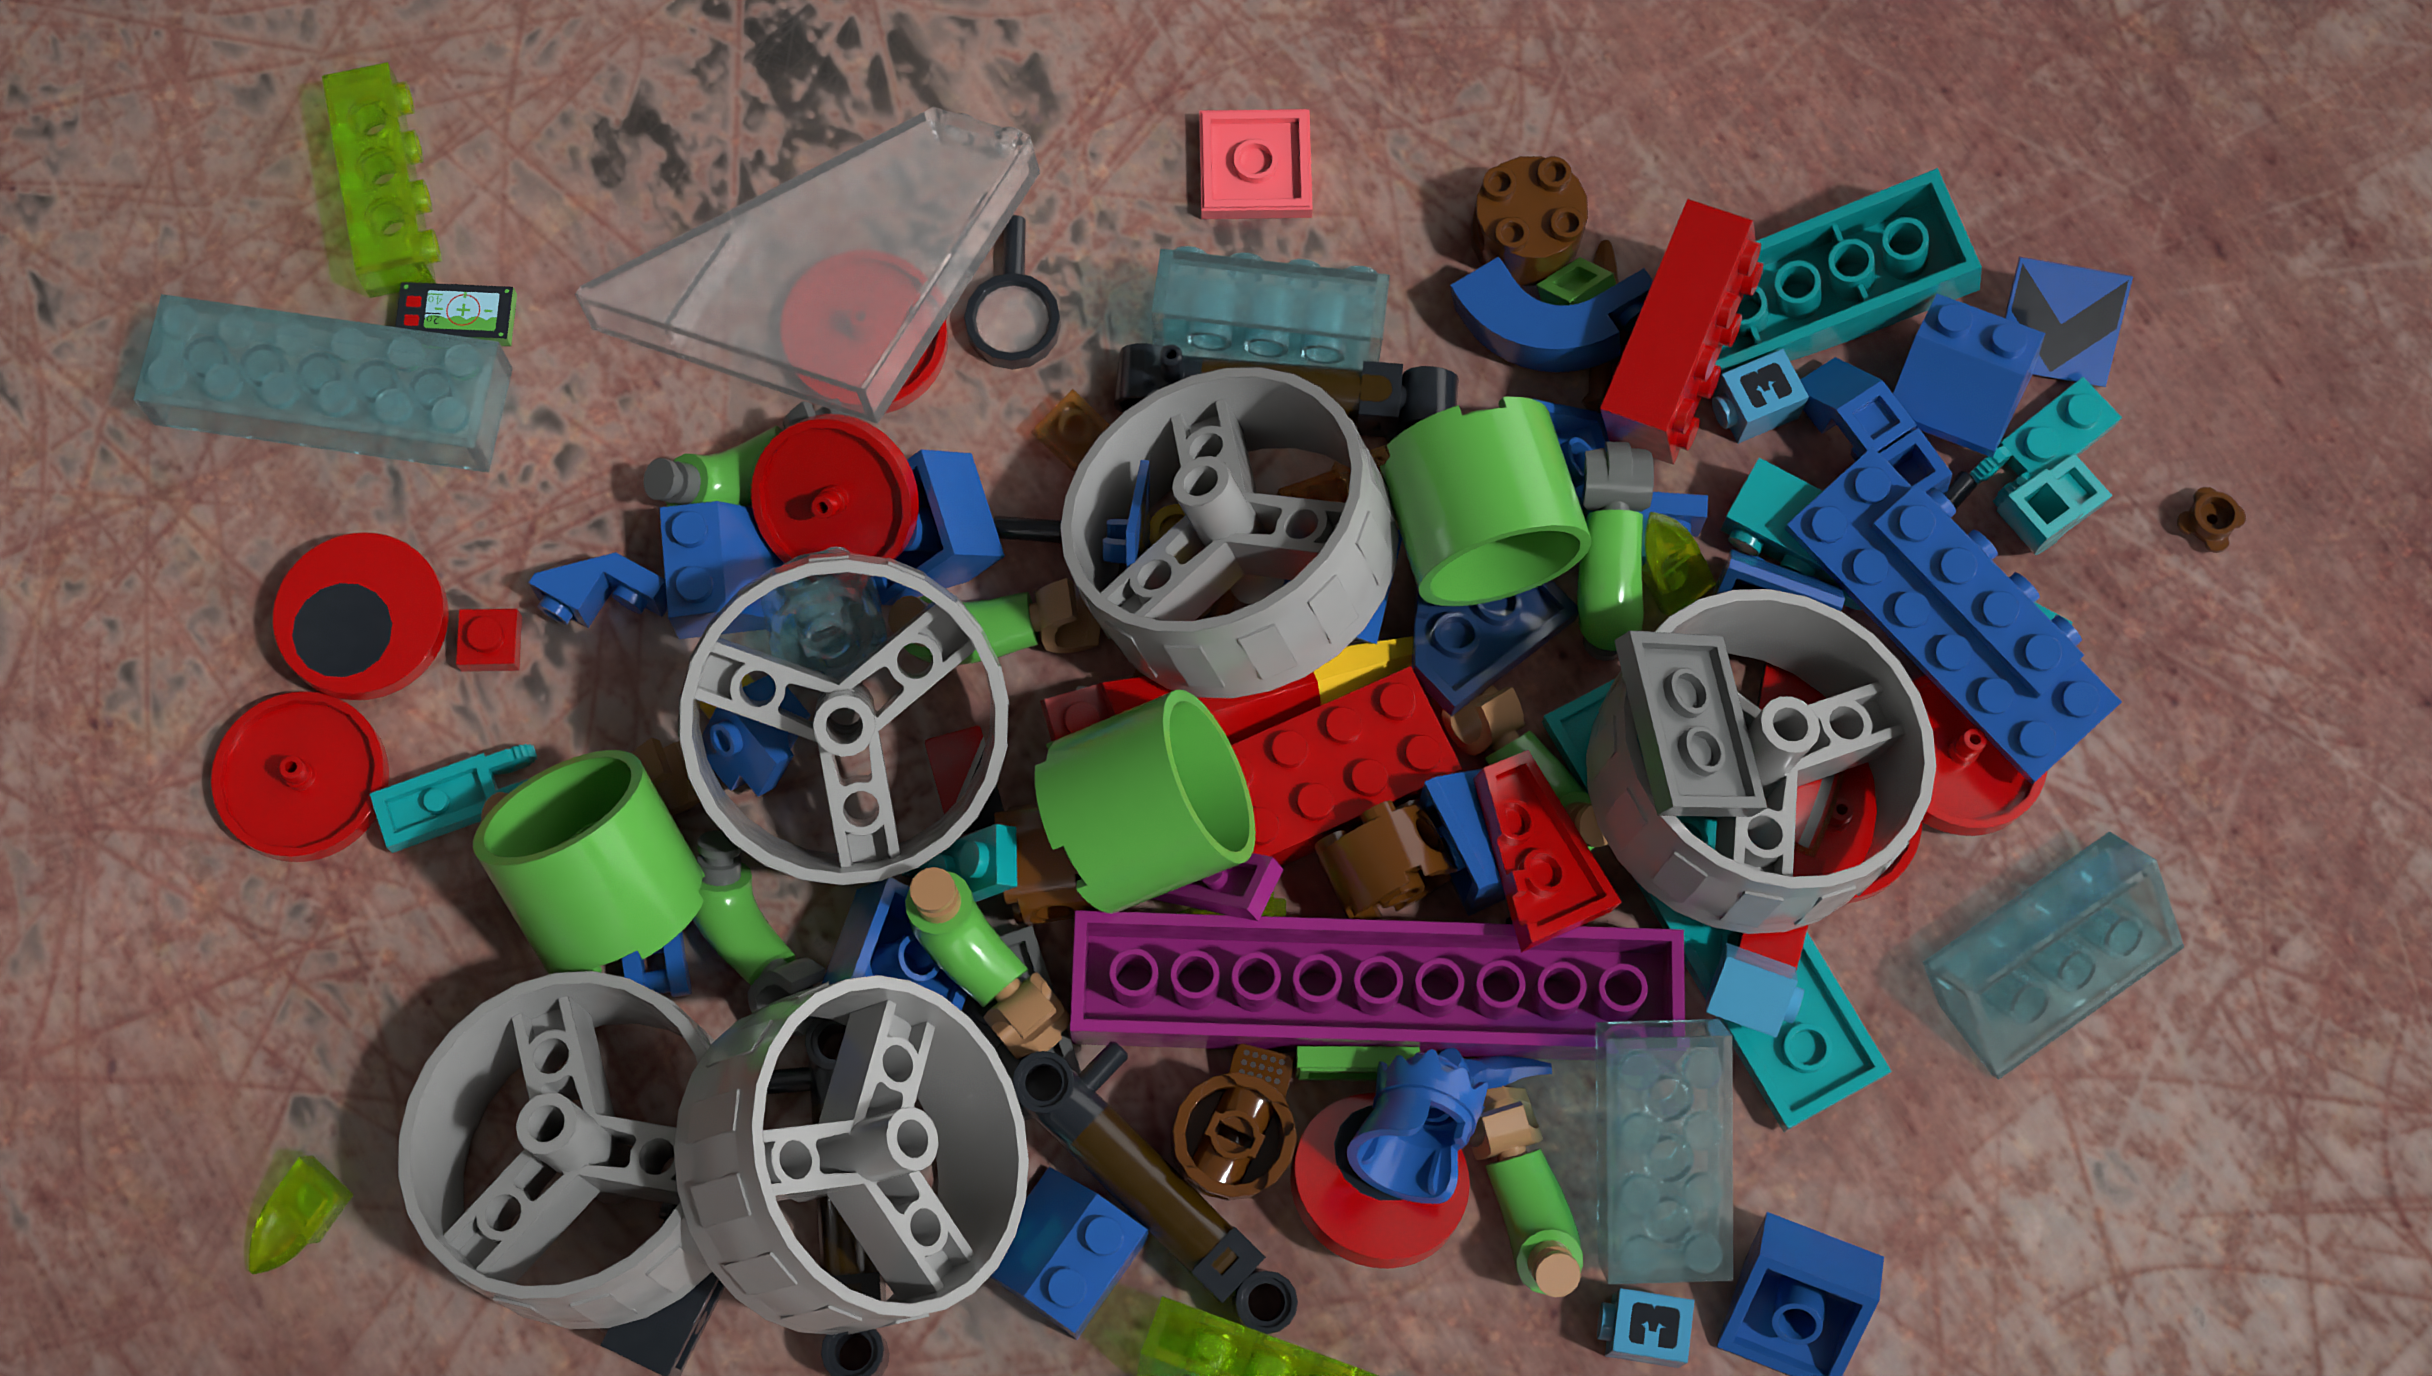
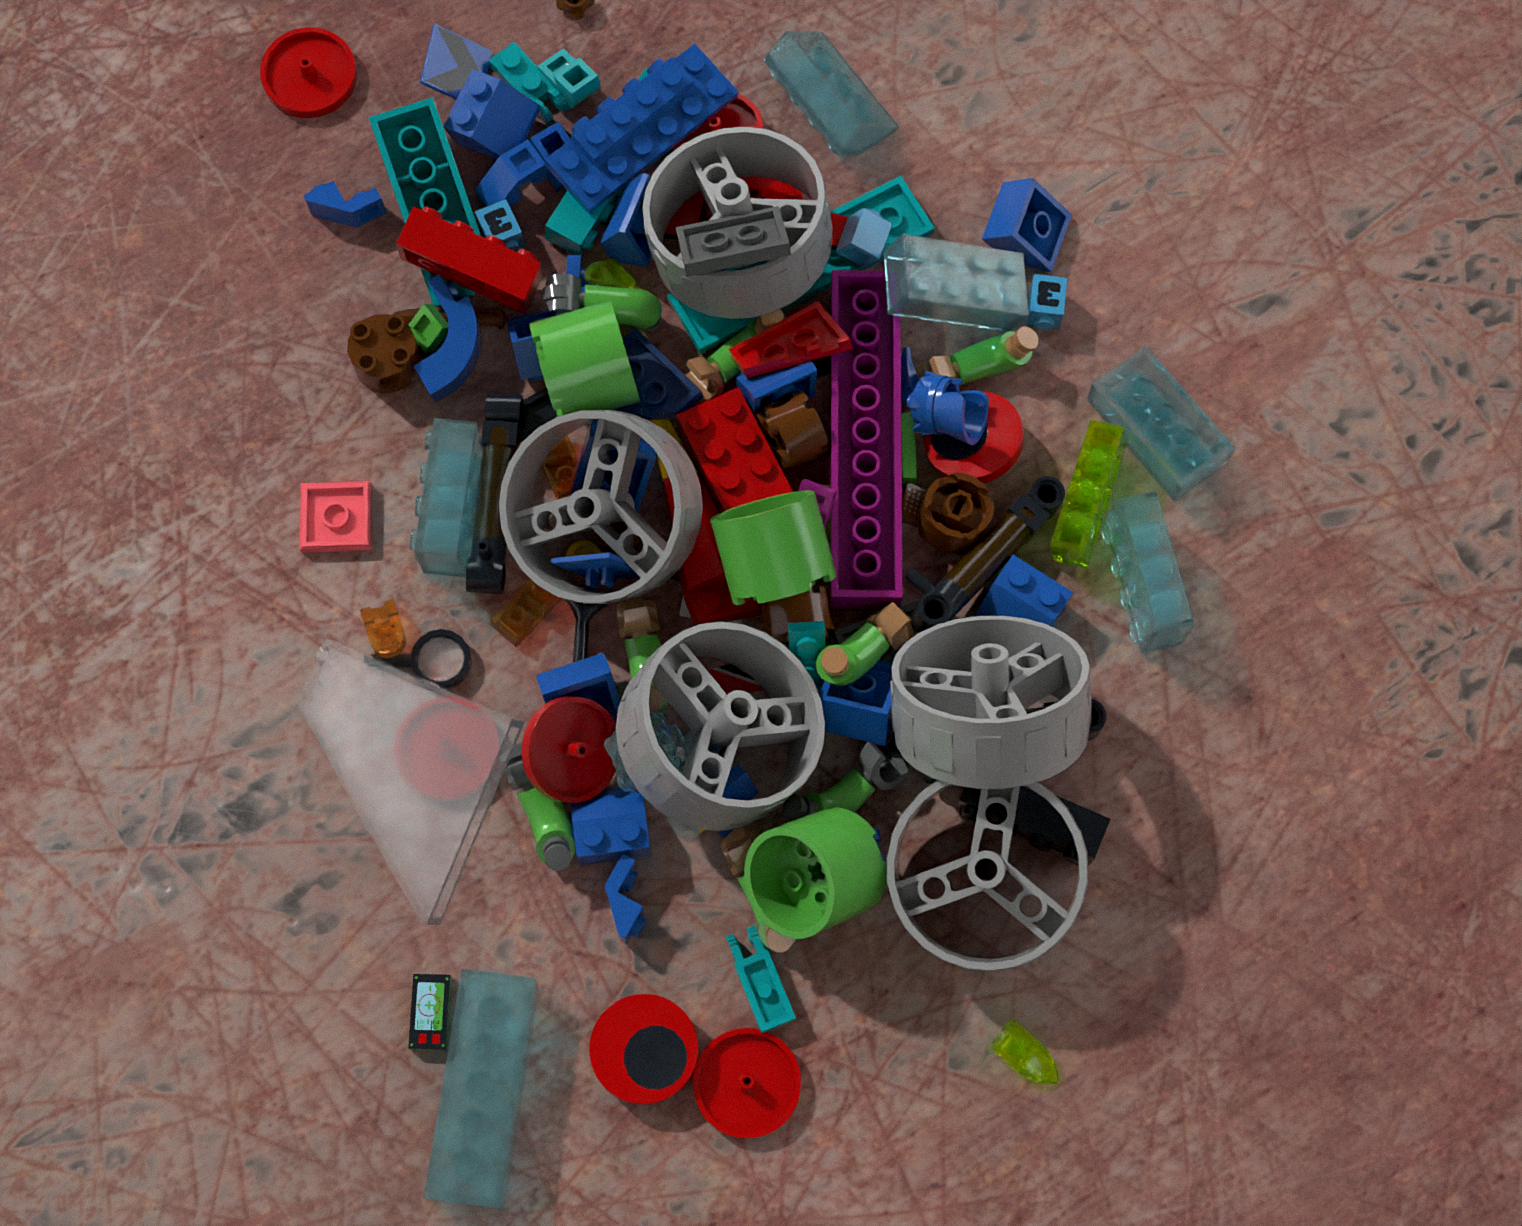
camera: 90 degrees left, 0 degrees up
clear neon green brick [322,62,442,298] -> none
red plate [456,608,522,672] -> none
none -> red piece [260,27,357,118]
none -> blue slope [303,181,387,228]
none -> clear orange plate [360,598,407,658]

